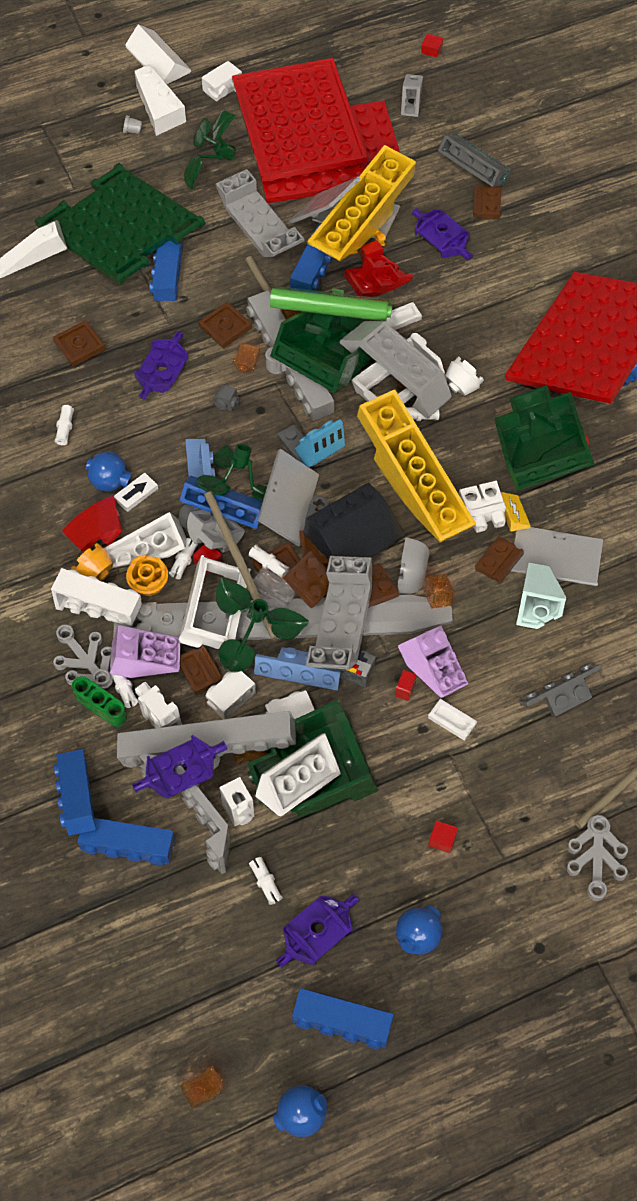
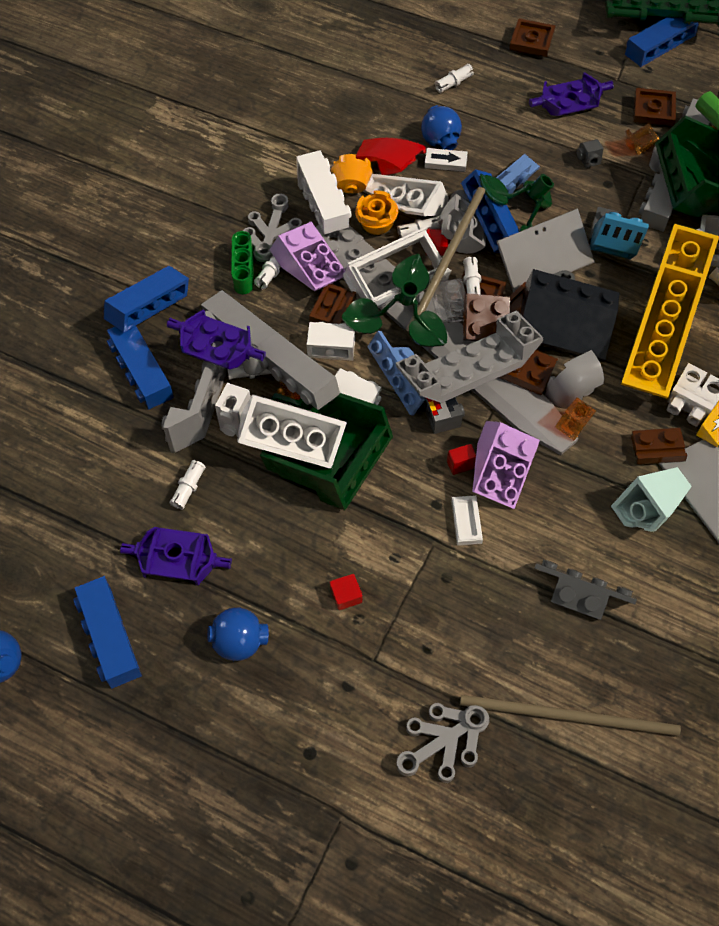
camera: 50 degrees right, 0 degrees up
white hips [135,682,182,728] -> none

